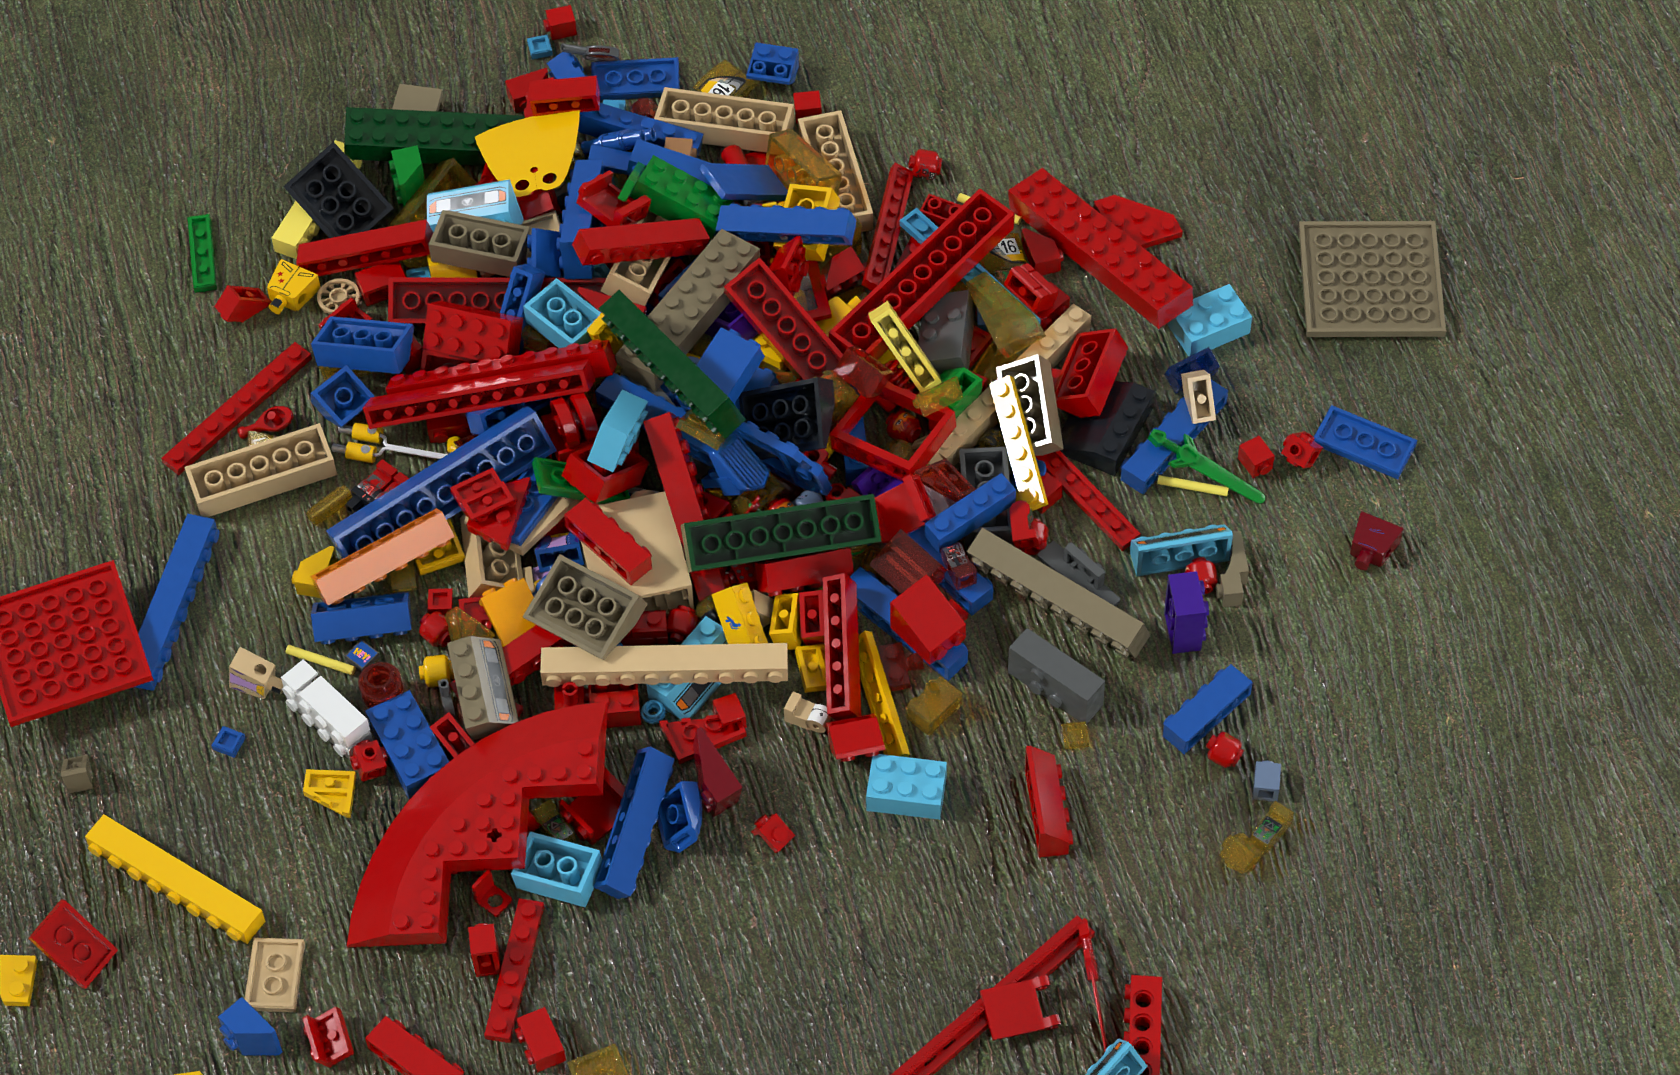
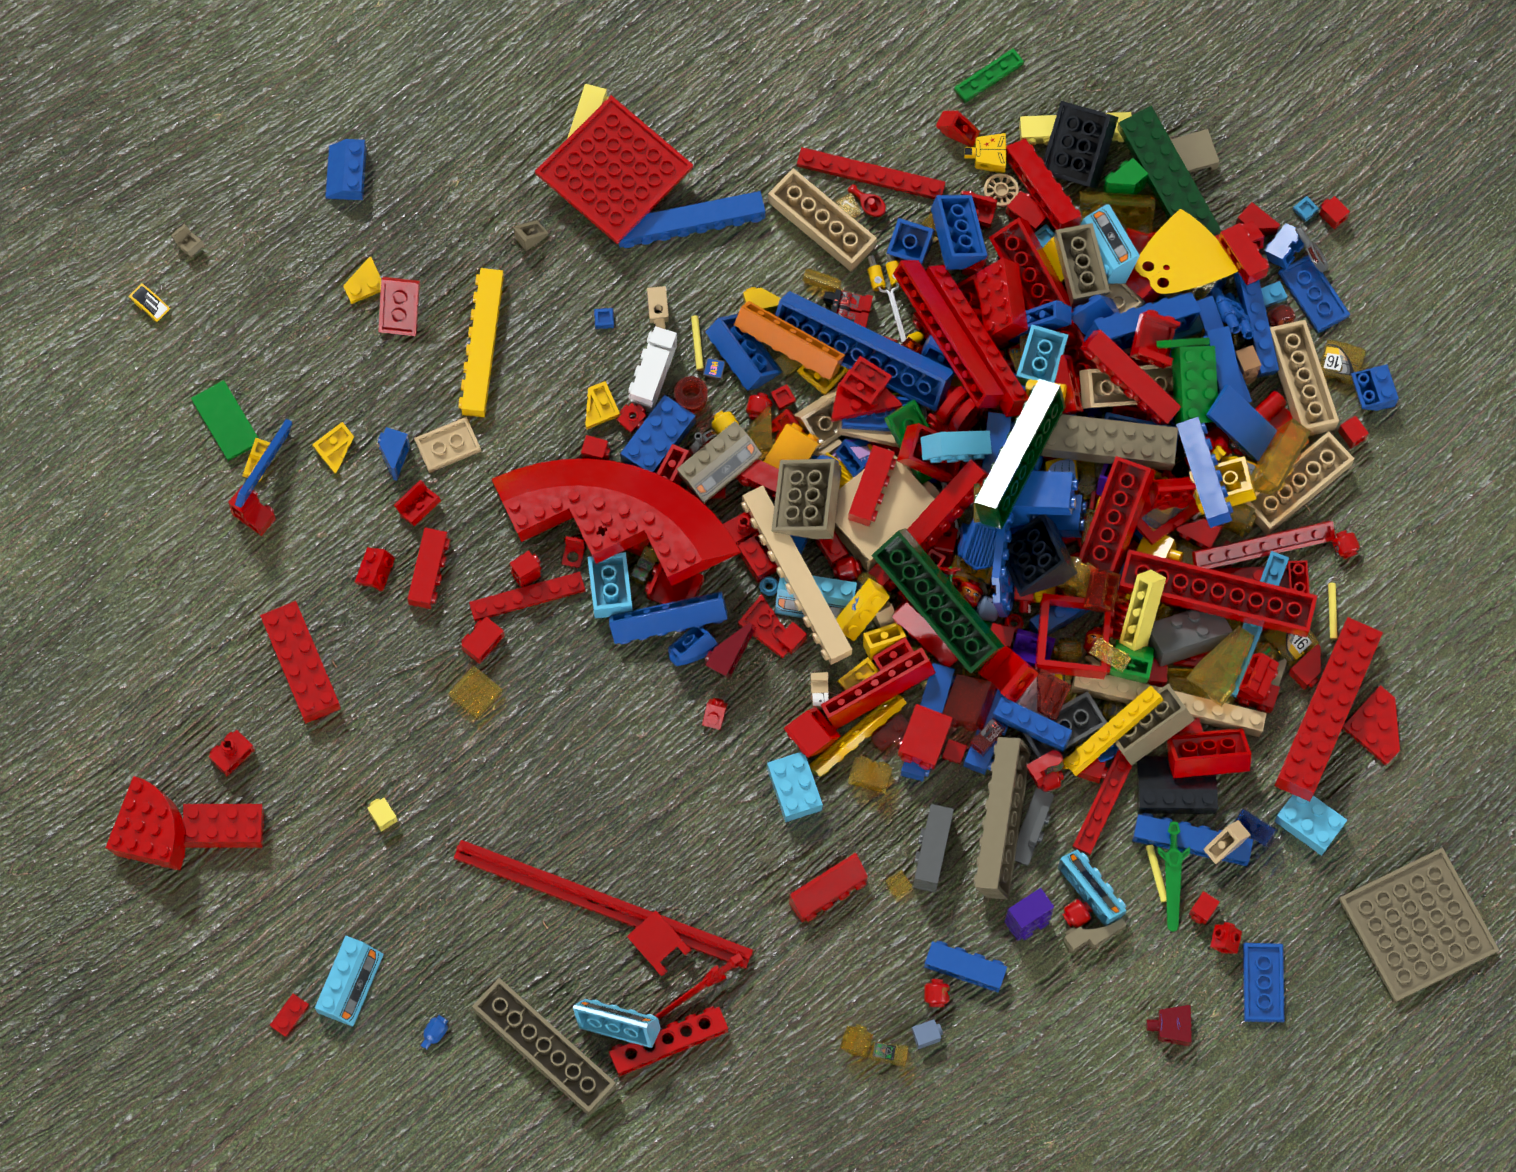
camera: 60 degrees right, 15 degrees up
none -> red brick [581,435,611,460]

